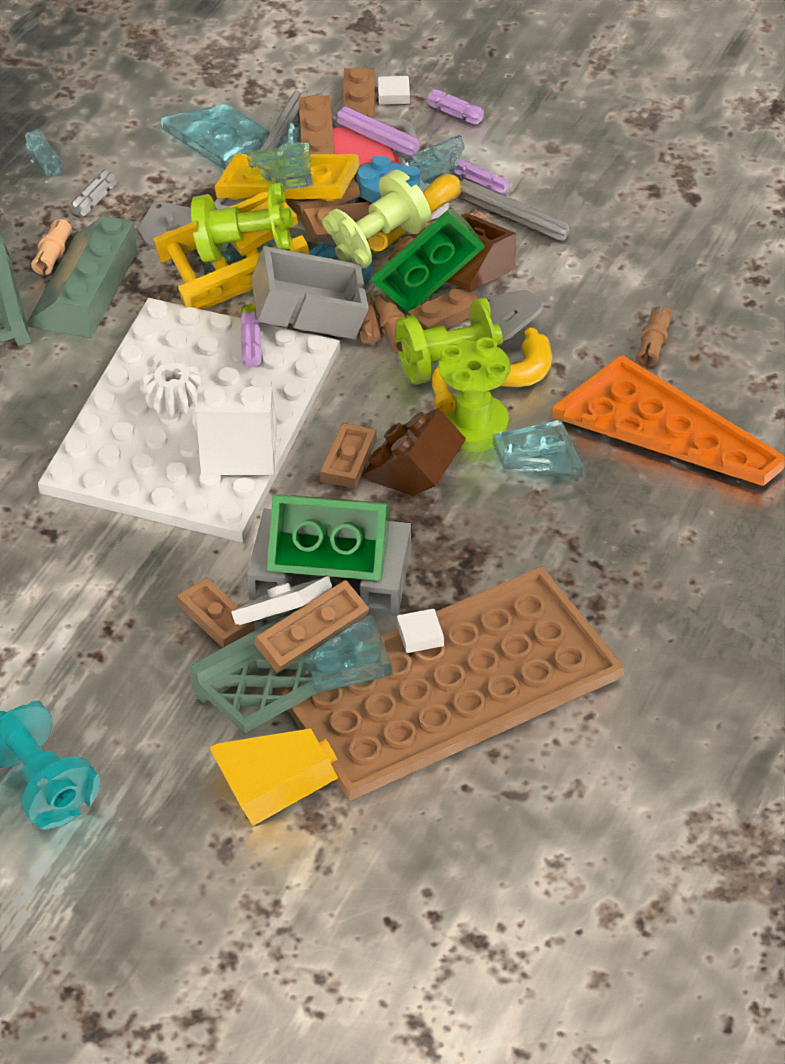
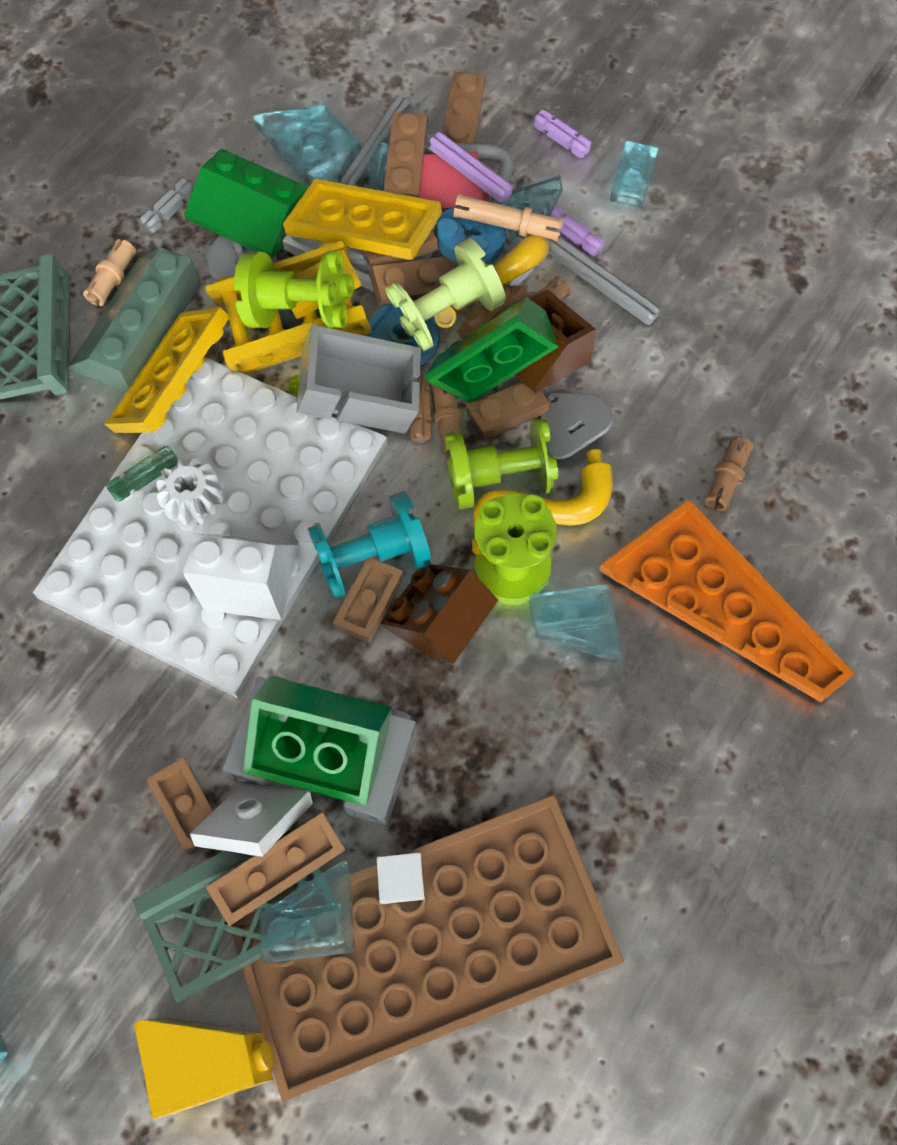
camera: 10 degrees right, 20 degrees up
clear light blue axle [25,129,63,176] -> none
lavender axle [241,311,261,368] -> none
clear light blue wing [247,142,313,190] -> none
white tile [378,76,410,105] -> none
none -> yellow plate [105,307,230,433]
none -> clear green axle [106,445,178,502]
none -> green slope [184,149,308,259]
none -> teal piece [307,491,431,599]
none -> light nougat pin [453,194,564,242]
none -> clear light blue plate [610,141,659,208]

